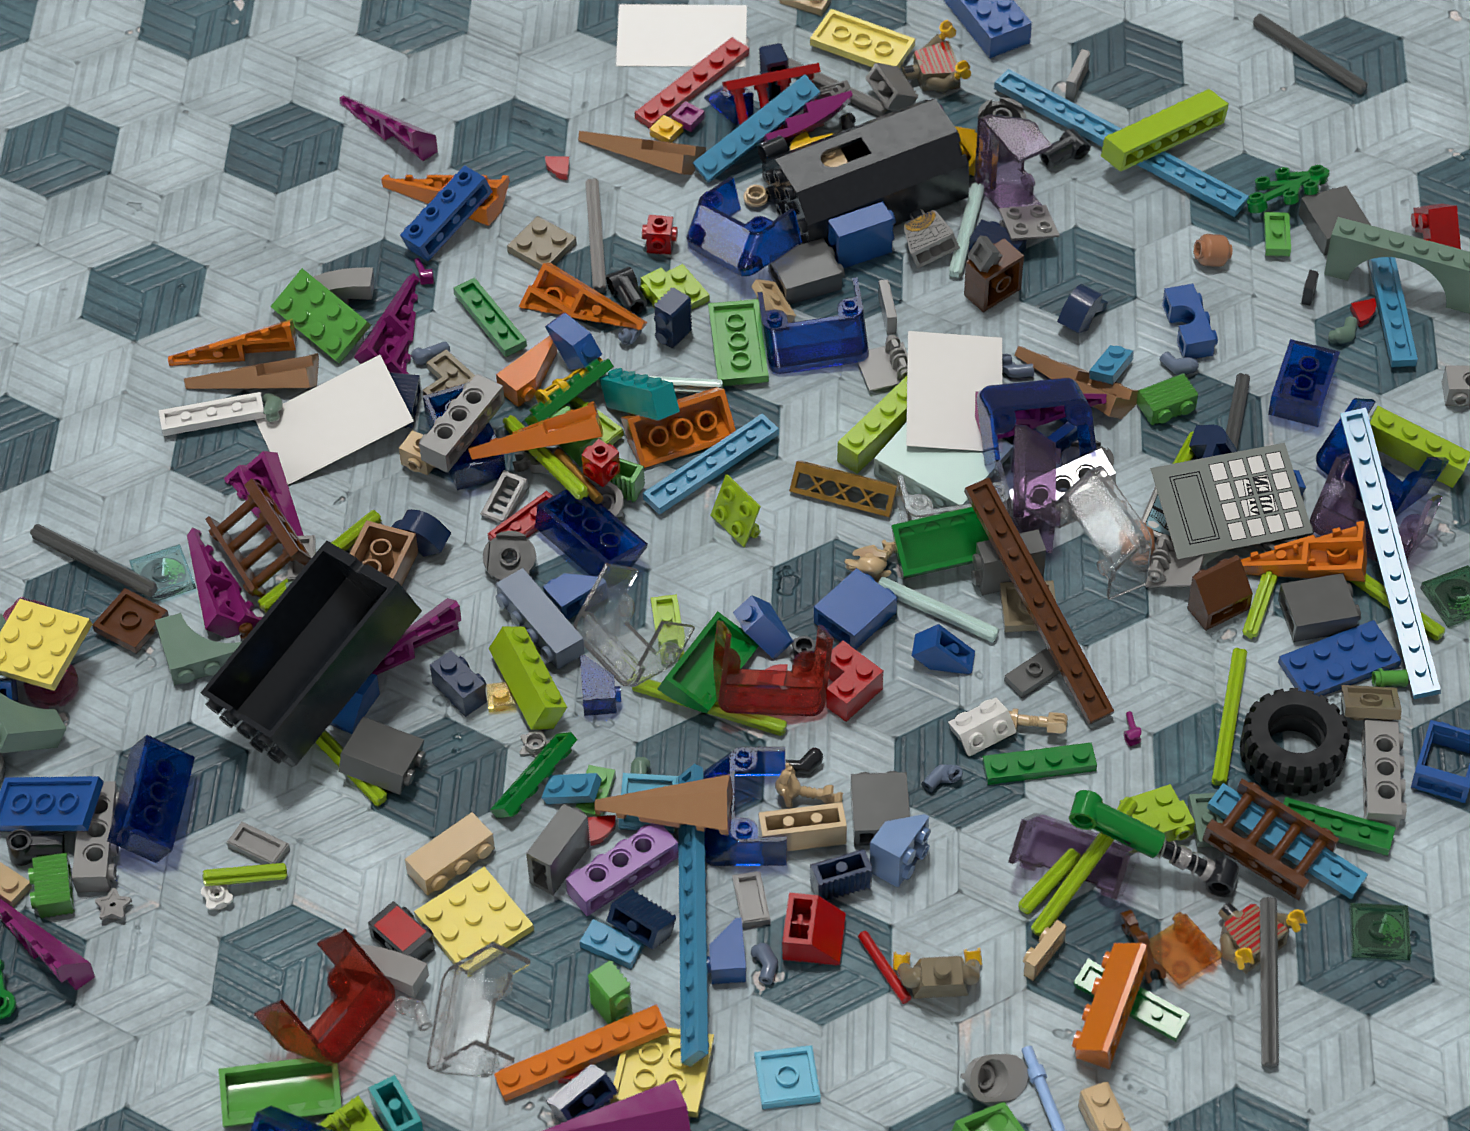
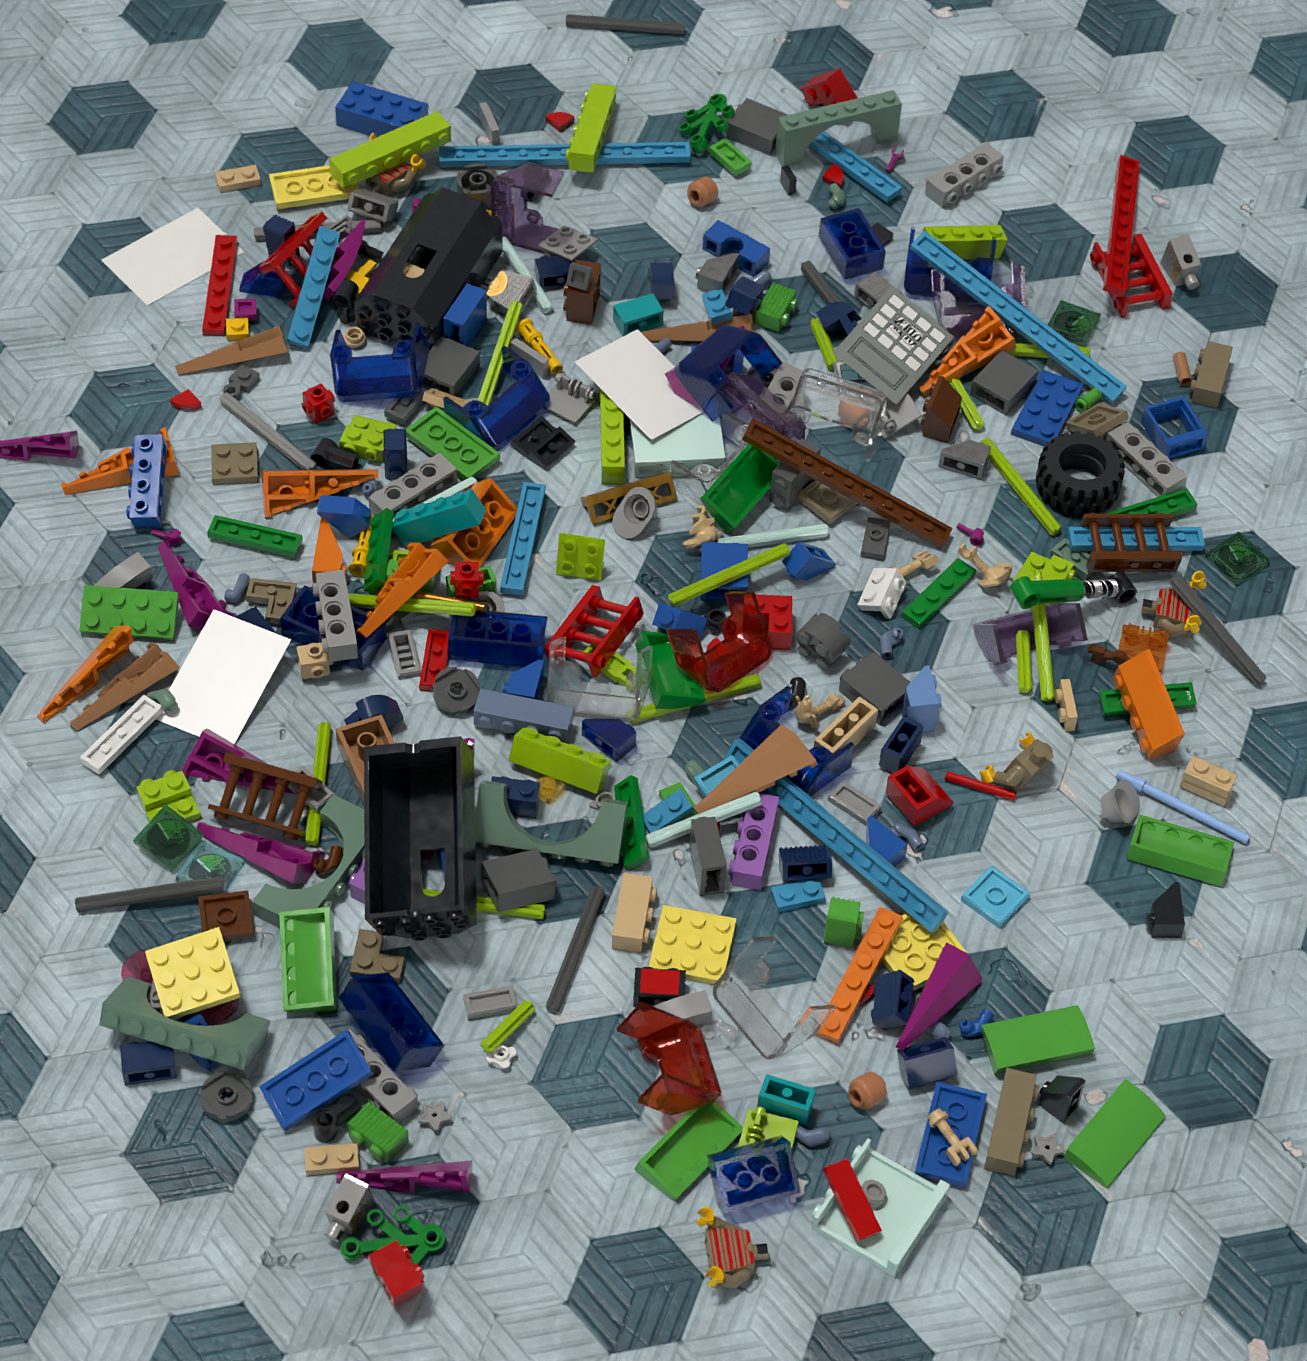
camera: 45 degrees left, 0 degrees up
none -> clear green tile [133,804,204,873]
none -> lime plate [136,770,201,826]
none -> dark grey plate [223,365,260,400]
none -> bright green slope [279,907,338,1012]
none -> lime brick [329,111,451,189]
none -> dark tan plate [350,929,405,984]
none -> light grey brick [369,453,457,518]
none -> dark grey plate [384,382,427,425]
none -> sand green arch [475,780,628,866]
none -> lime axle [476,300,523,412]
none -> black slope [510,416,576,468]
none -> yellow pin [515,318,563,375]
none -> red fence [544,585,644,678]
none -> red tile [545,112,575,132]
none -> dark grey axle [546,886,604,1013]
none -> light grey piece [612,487,657,538]
none -> teal brick [613,293,664,337]
none -> light aqua axle [646,792,762,848]
none -> lime axle [668,543,790,607]
none -> flat silver slope [695,253,739,292]
none -> dark blue brick [725,276,766,316]
none -> dark grey brick [796,613,851,669]
none -> light grey brick [854,271,904,309]
none -> black tile [863,222,894,249]
none -> magenta hand [886,146,904,173]
none -> flat silver slope [938,440,992,480]
none -> tan piece [958,542,1012,588]

